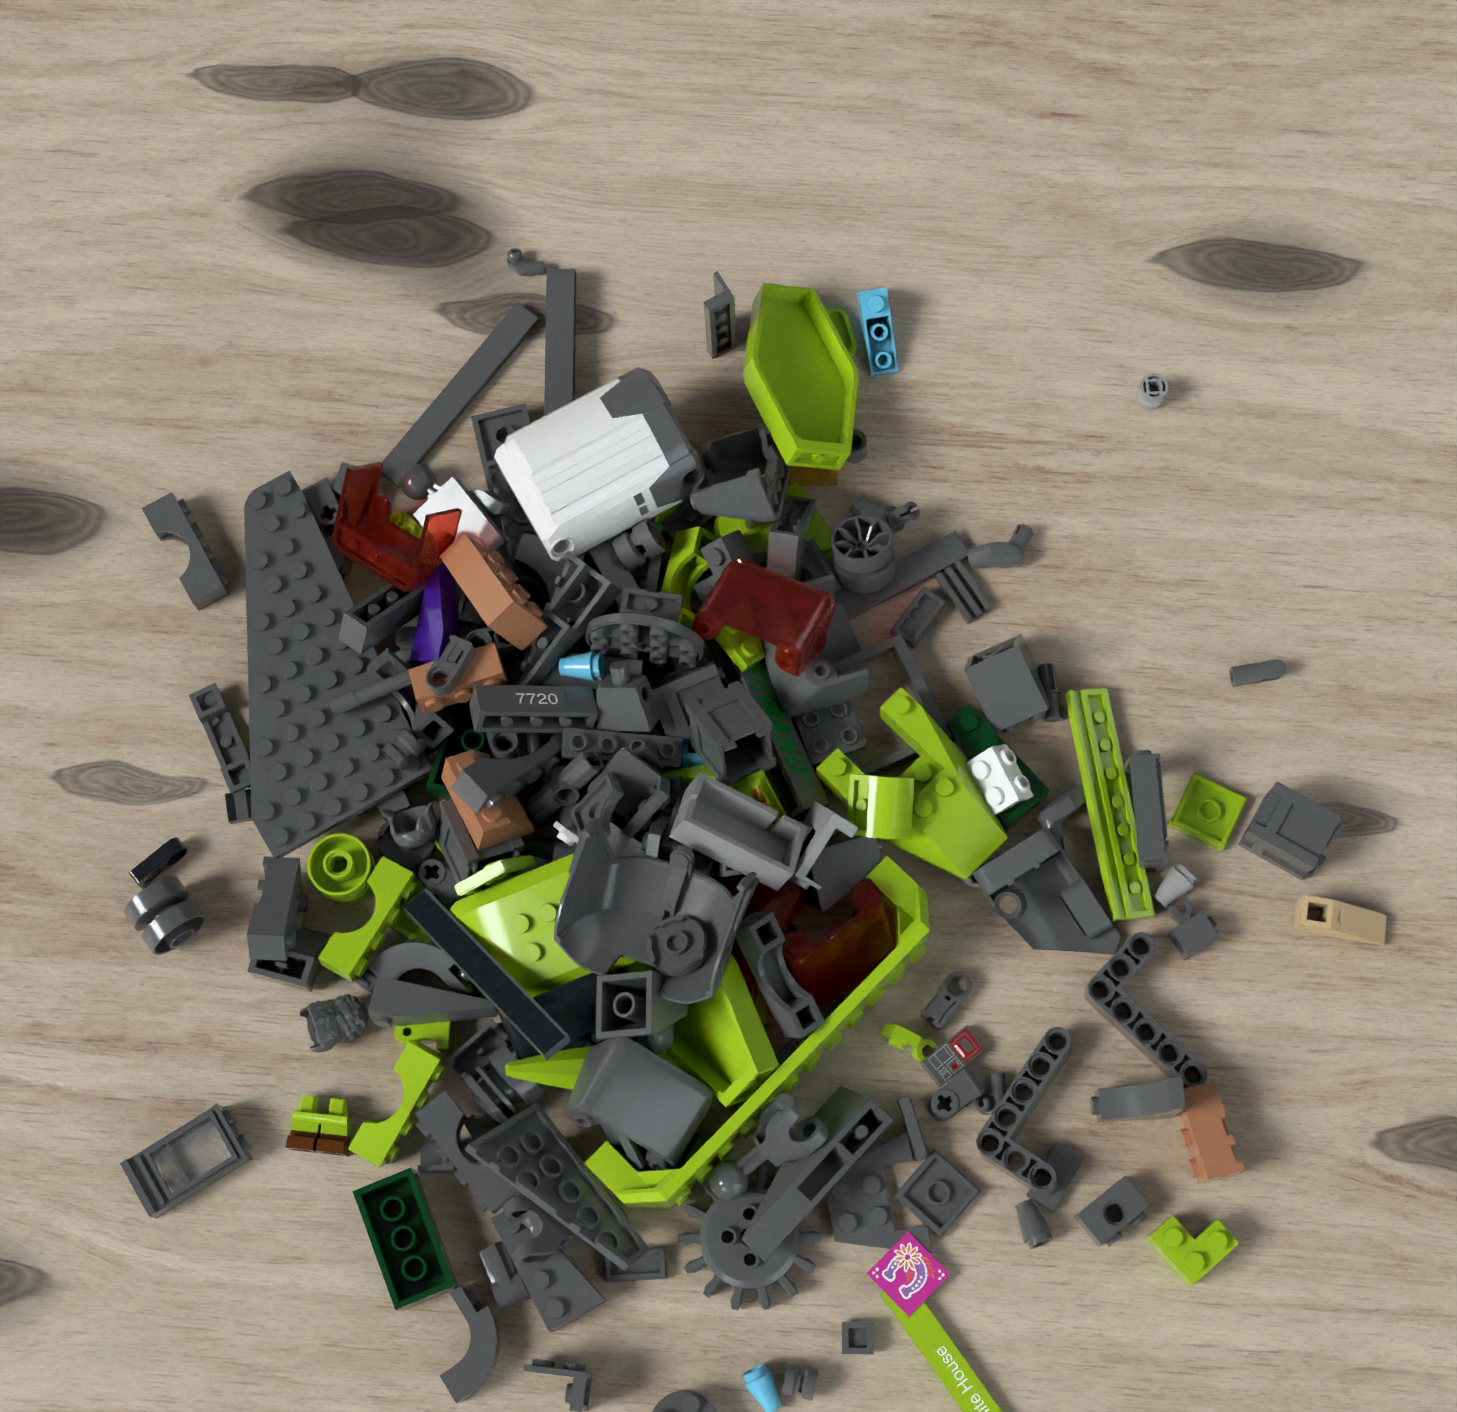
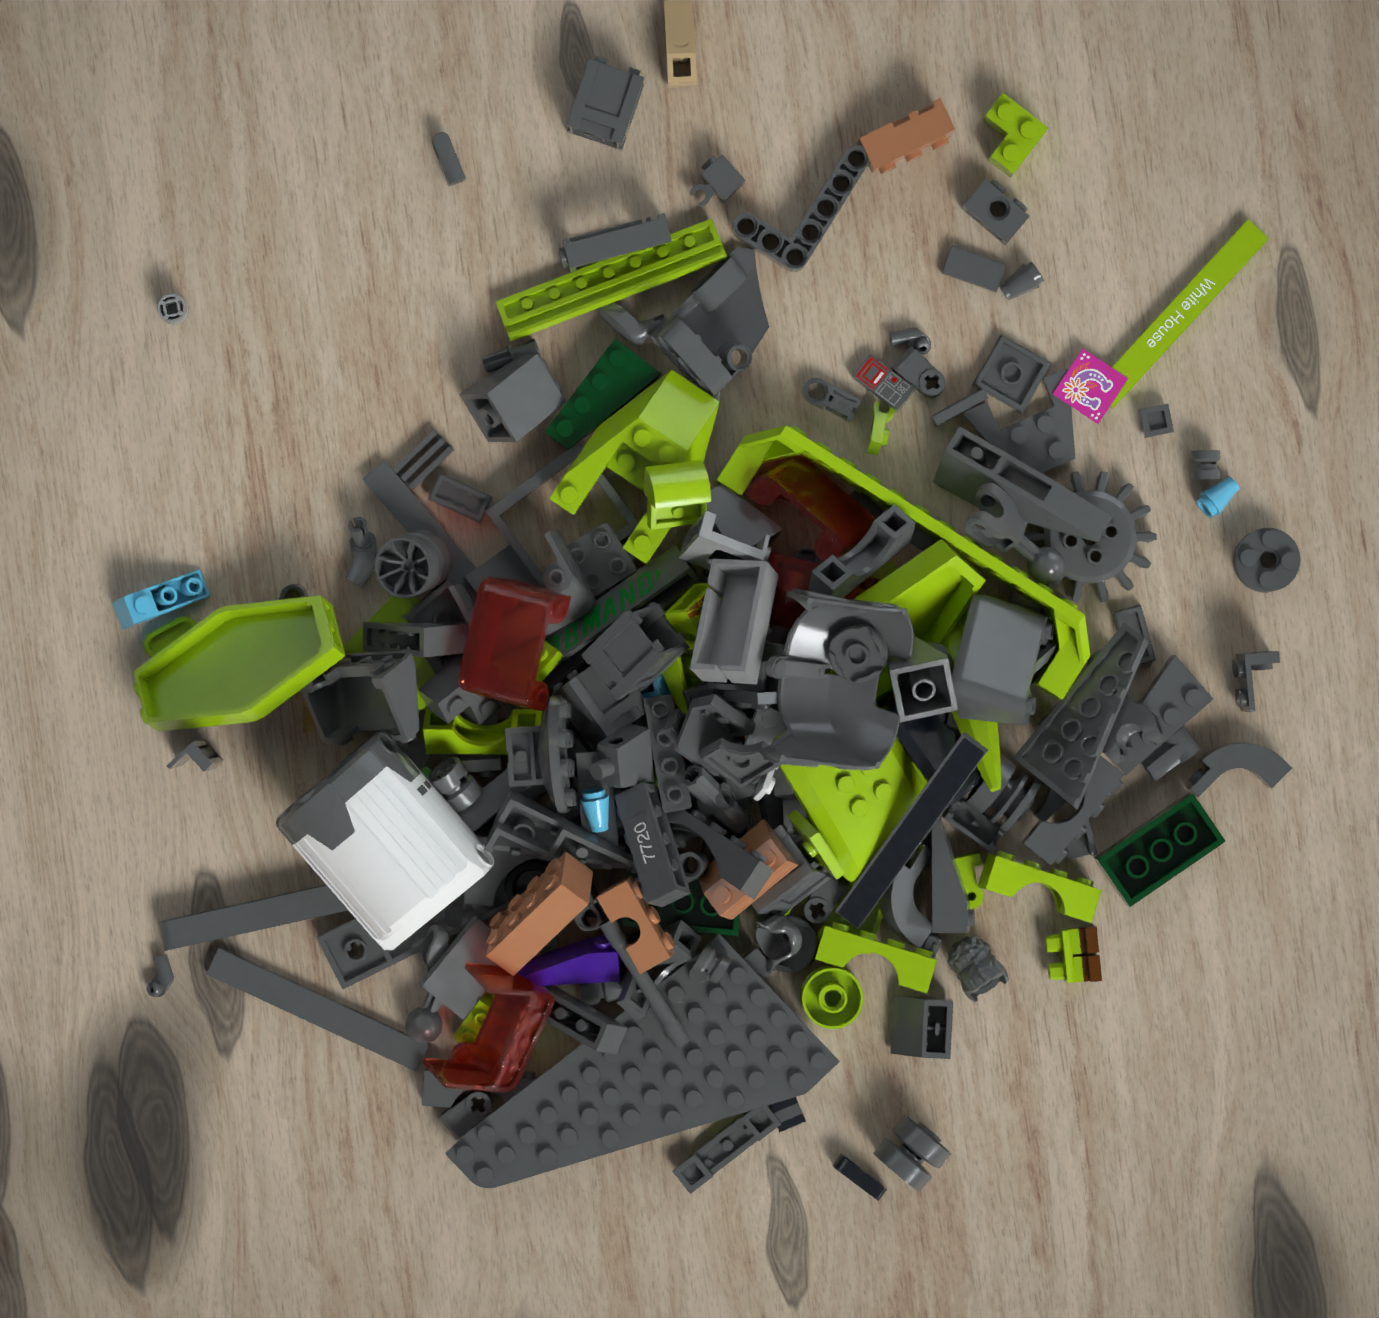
camera: 110 degrees left, 15 degrees up
dark grey door [120,1104,253,1218] -> none
dark grey arch [142,492,229,611] -> none
dark grey wedge [247,856,308,961] -> none
dark grey piece [426,635,476,696] -> none
white bracket [965,744,1033,816] -> none
dark grey arm [968,524,1033,569] -> none
dark grey beam [976,1027,1073,1196] -> none
dark grey arch [1090,1077,1186,1123] -> none
light grey cone [1153,864,1197,908] -> none
lime tile [1168,772,1248,852] -> none

